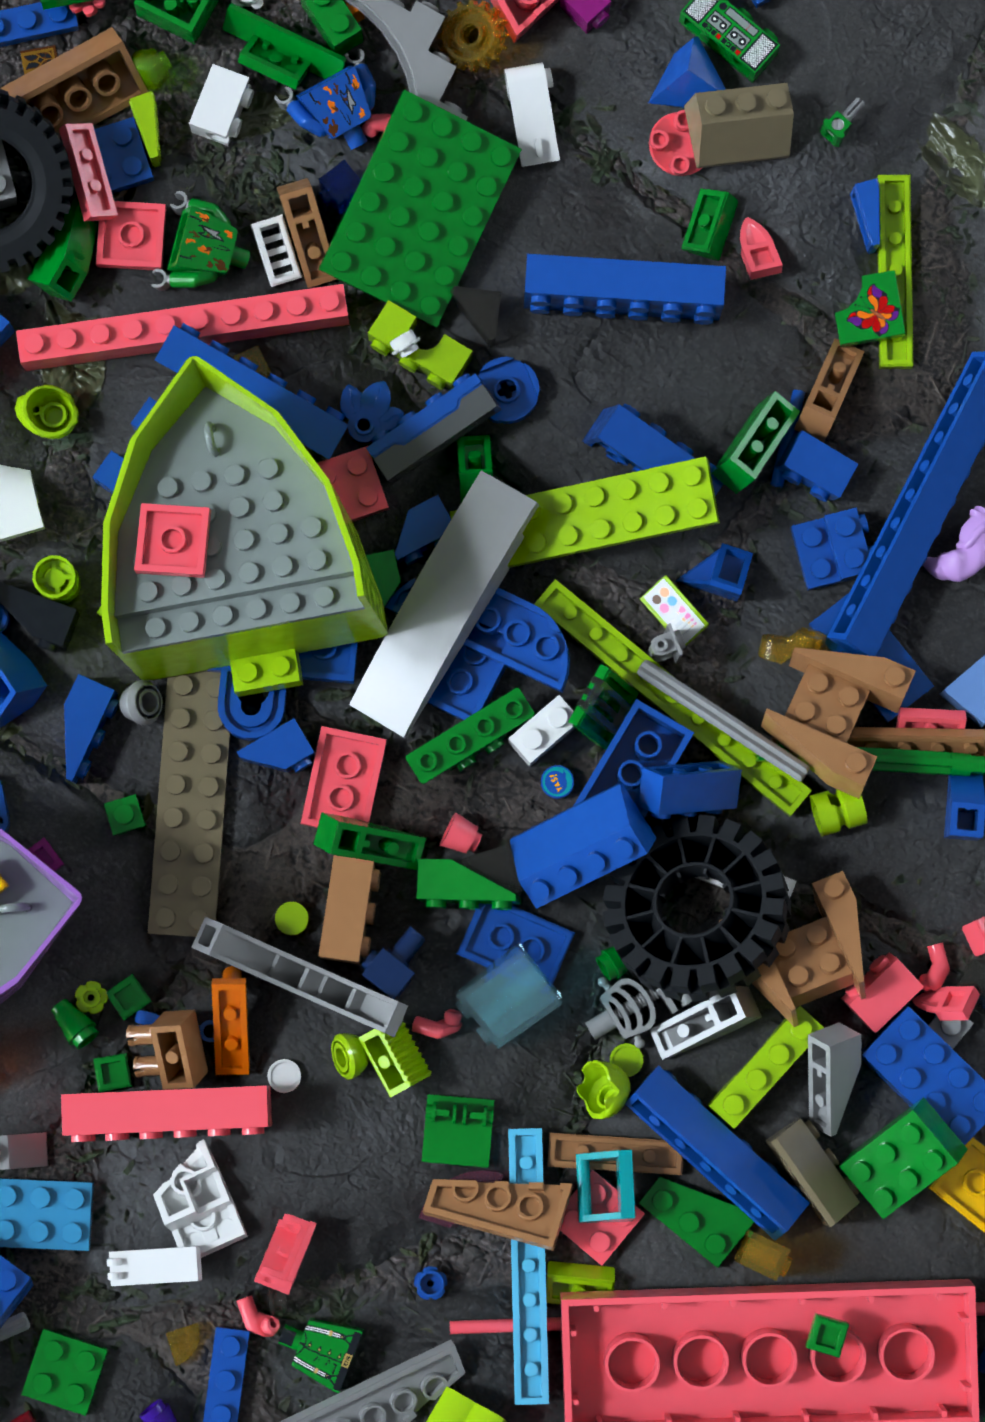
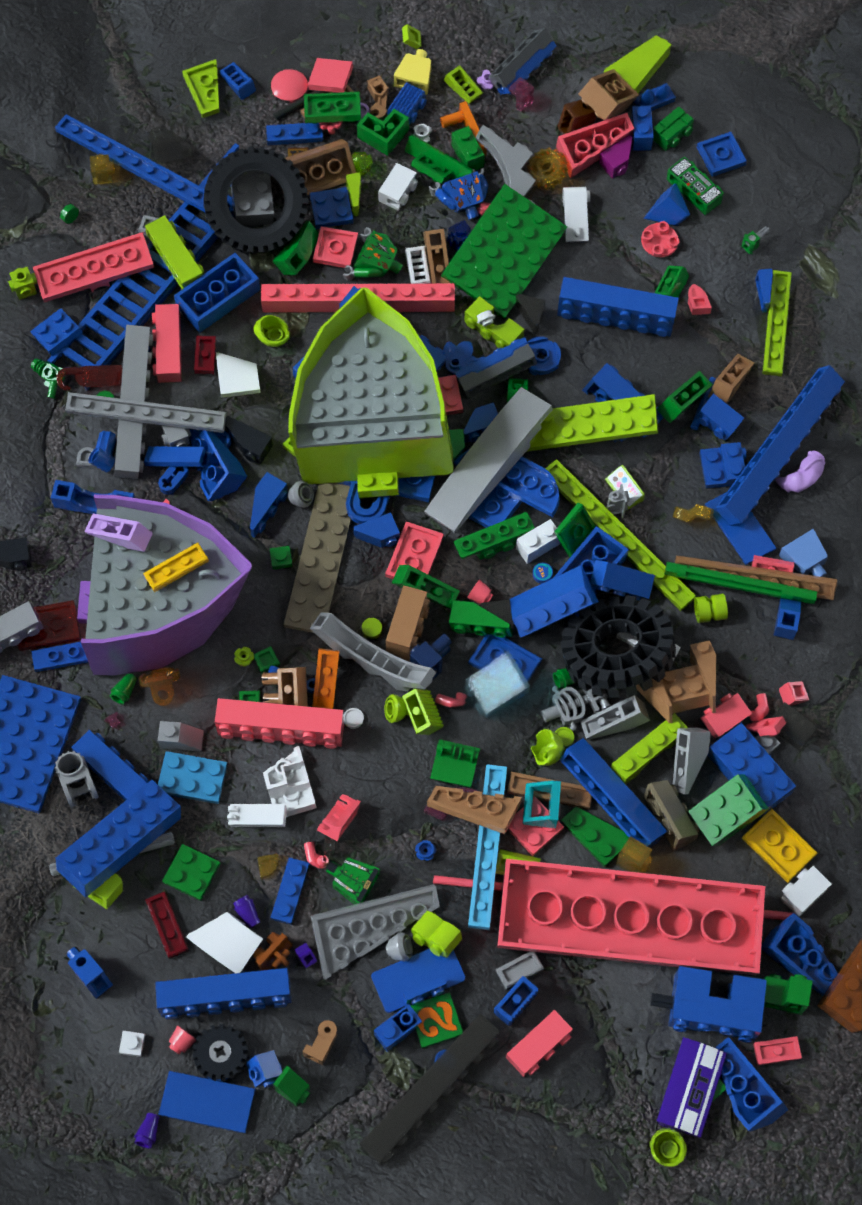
camera: 10 degrees right, 15 degrees down
lime wheel [32,555,81,604] -> none
green cone [51,999,99,1050] -> none
coral plate [59,123,118,222] -> none
coral tile [134,503,211,578] -> none
clear smoke tile [577,676,632,735] -> none
light grey axle [637,660,810,782] -> none
blue slope [675,543,753,602] -> none
dark tan slope [684,83,794,168] -> none
medium nougat wedge [761,647,916,799] -> none
green tile [805,1313,849,1358] -> none
green tile [835,270,906,347] -> none

